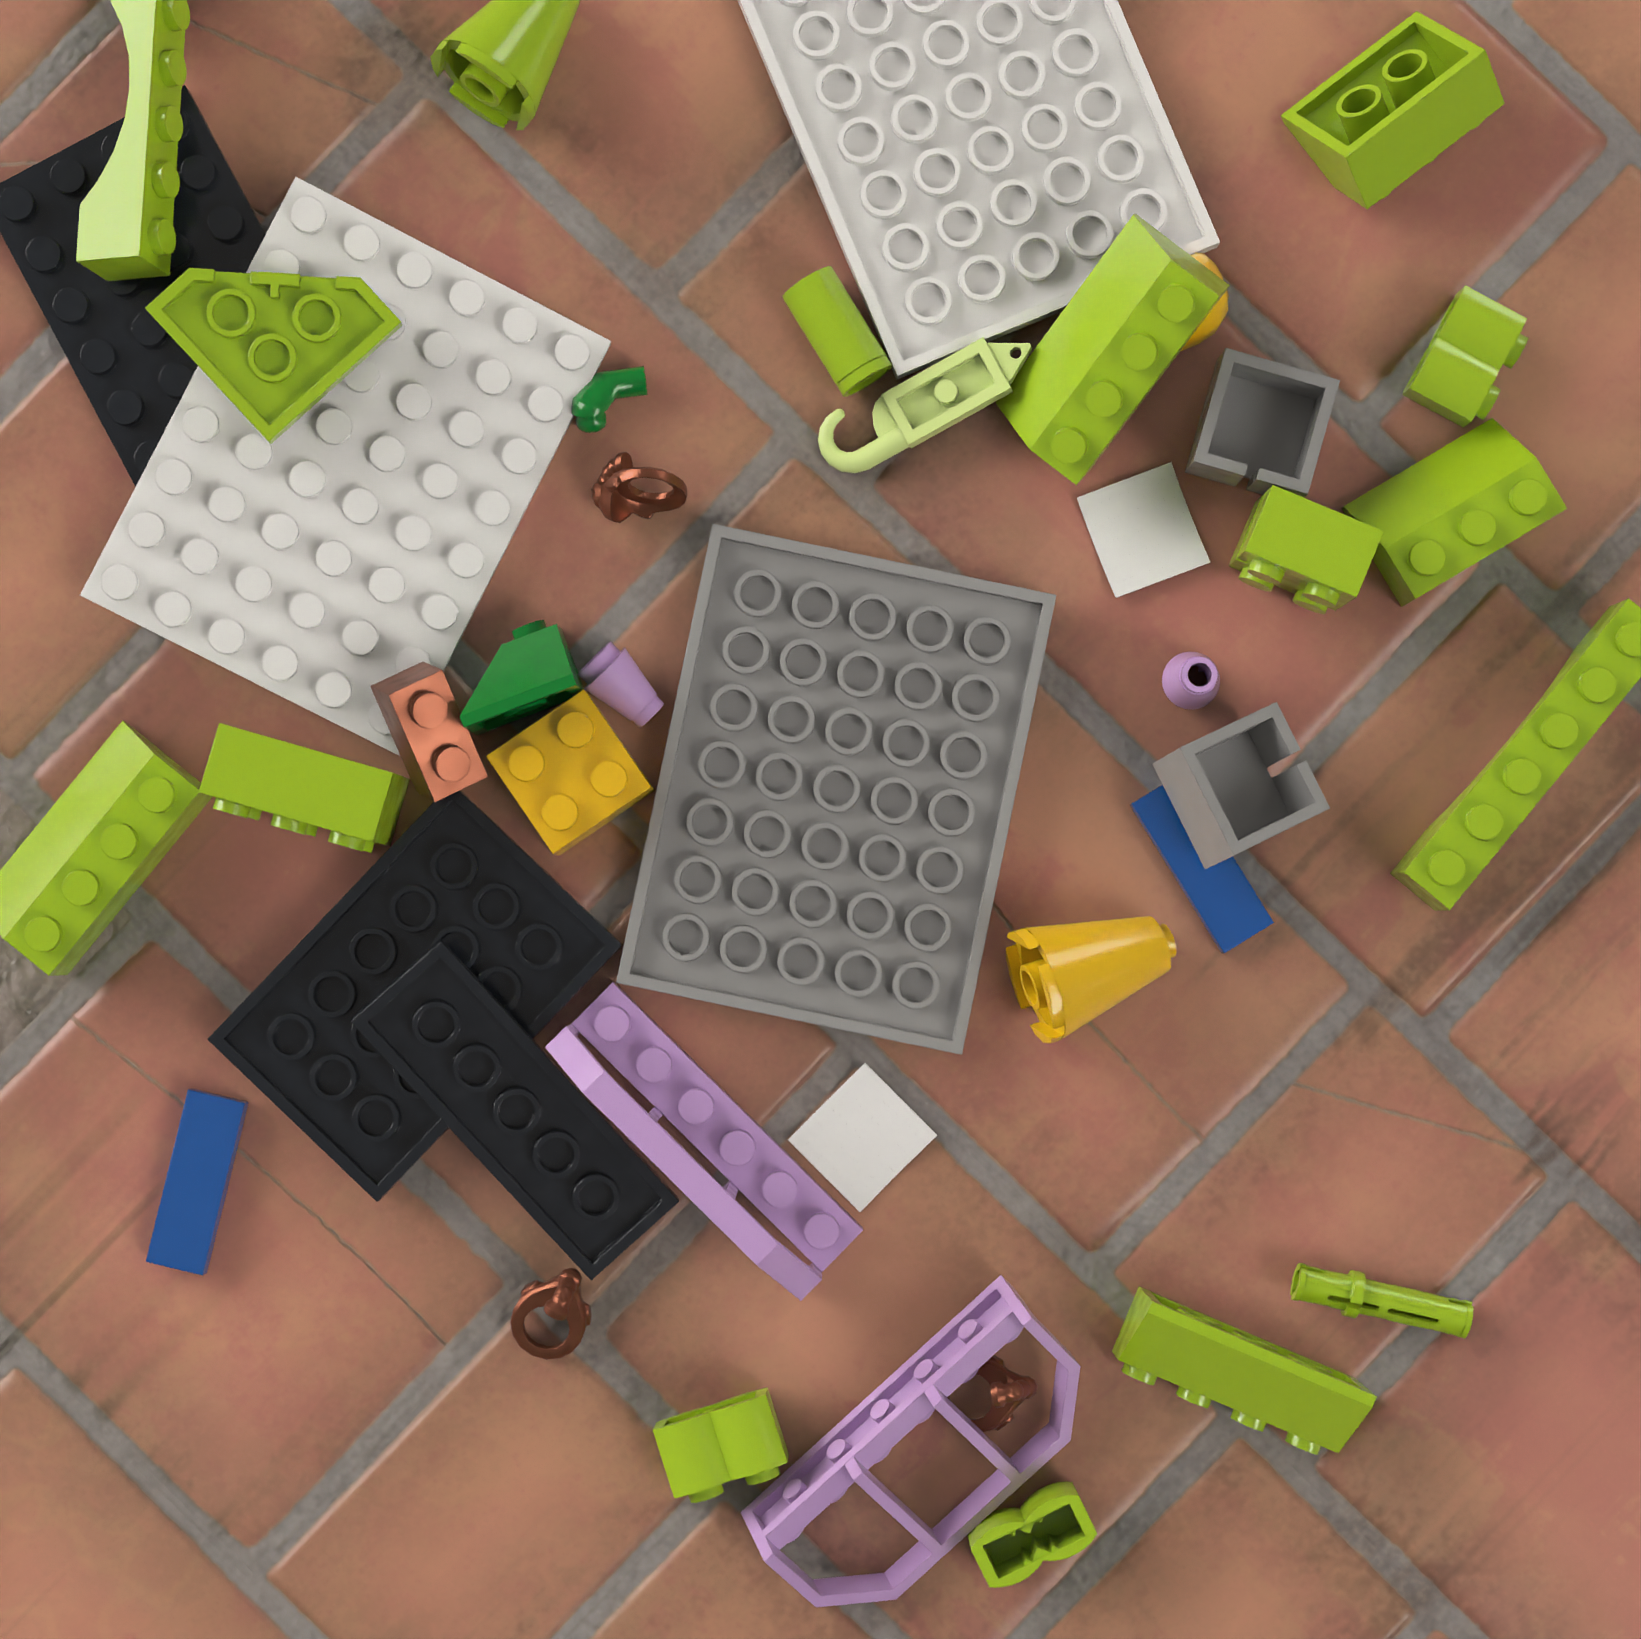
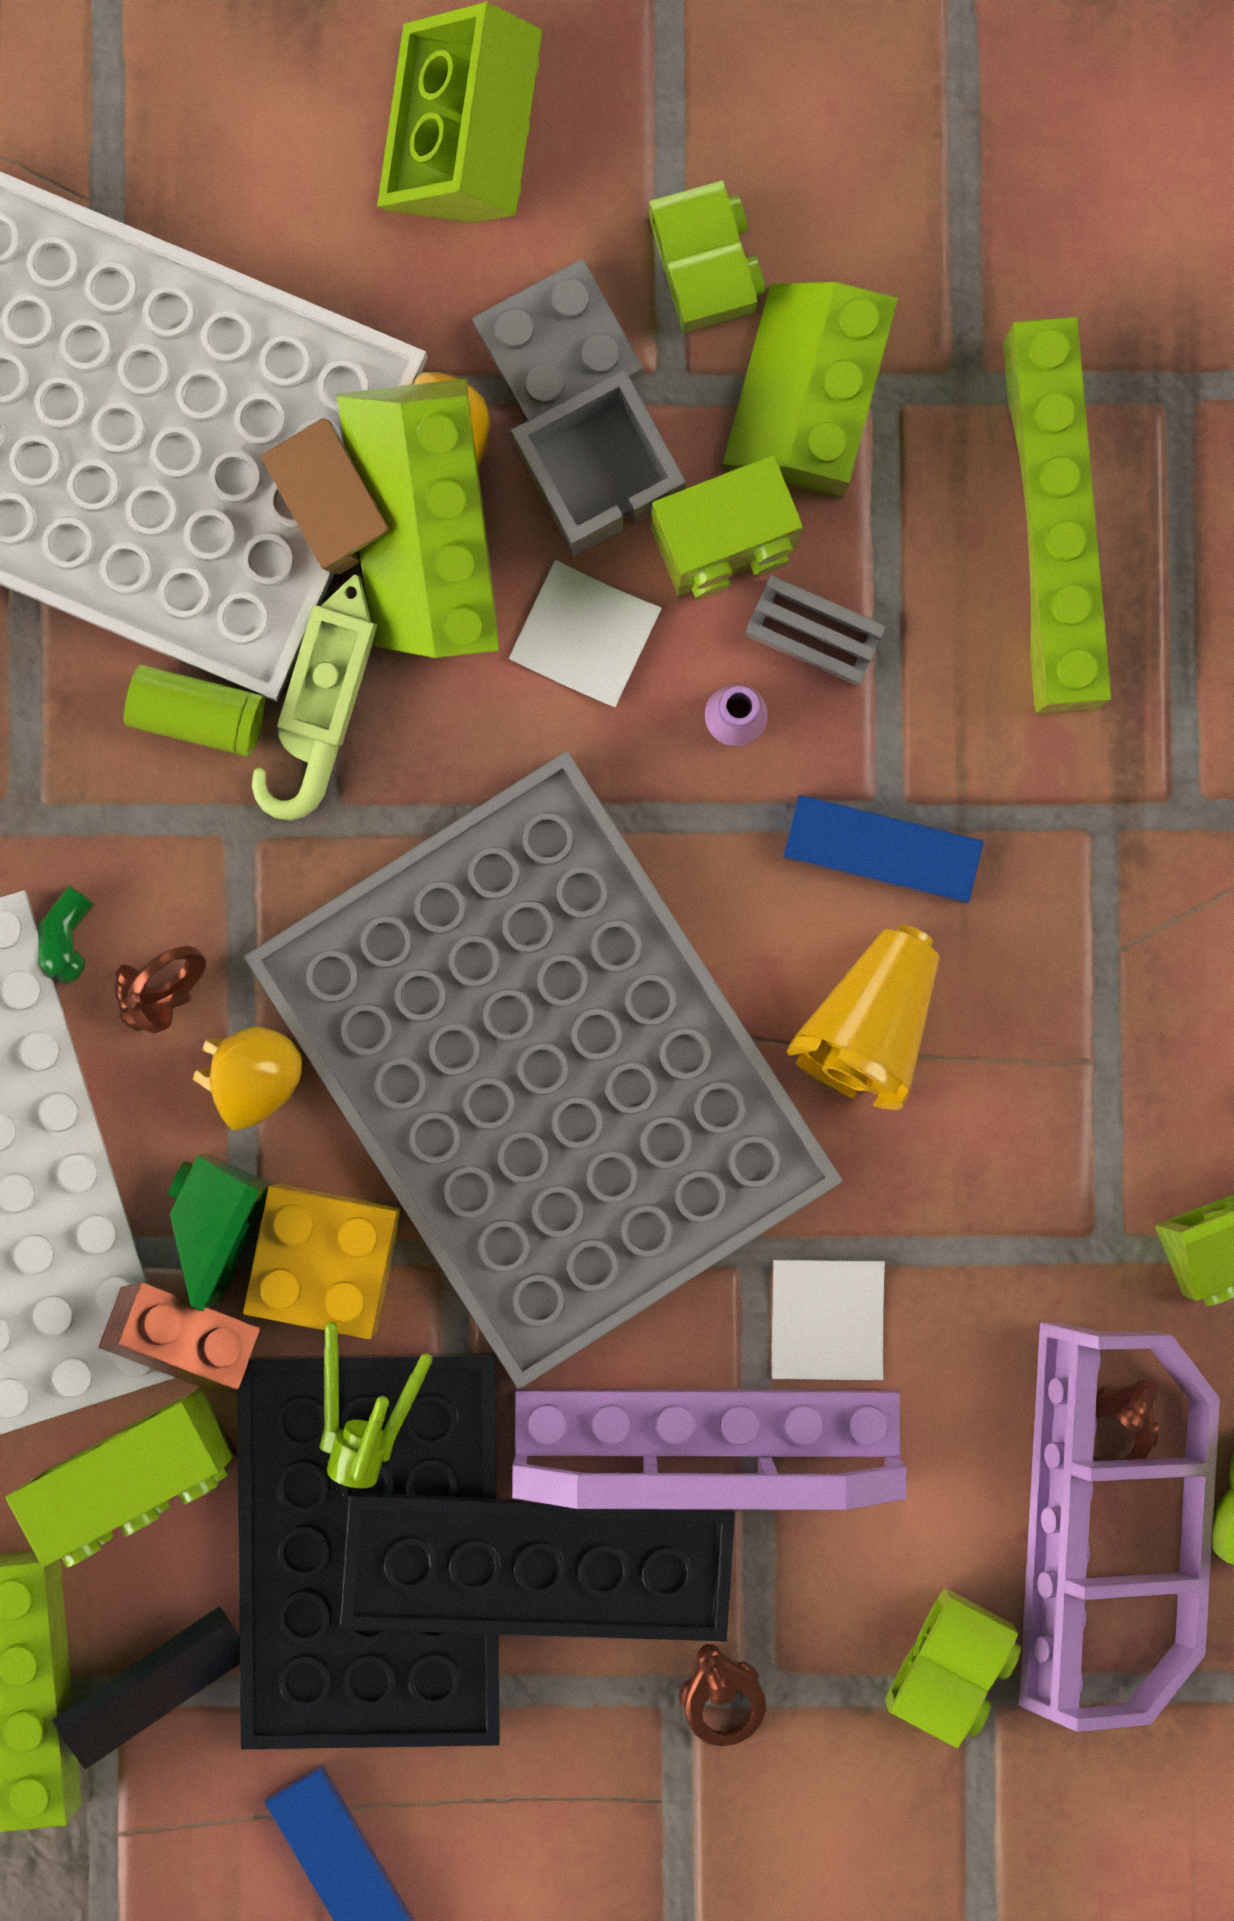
camera: 45 degrees left, 0 degrees up
lavender cone [578,641,664,728] -> none
light grey piece [1153,702,1330,869] -> none
none -> black tile [52,1606,240,1770]
none -> yellow piece [193,1026,302,1131]
none -> medium nougat panel [260,418,389,575]
none -> lime plant [319,1322,433,1489]
none -> light grey plate [472,258,643,422]
none -> light grey tile [744,575,886,687]

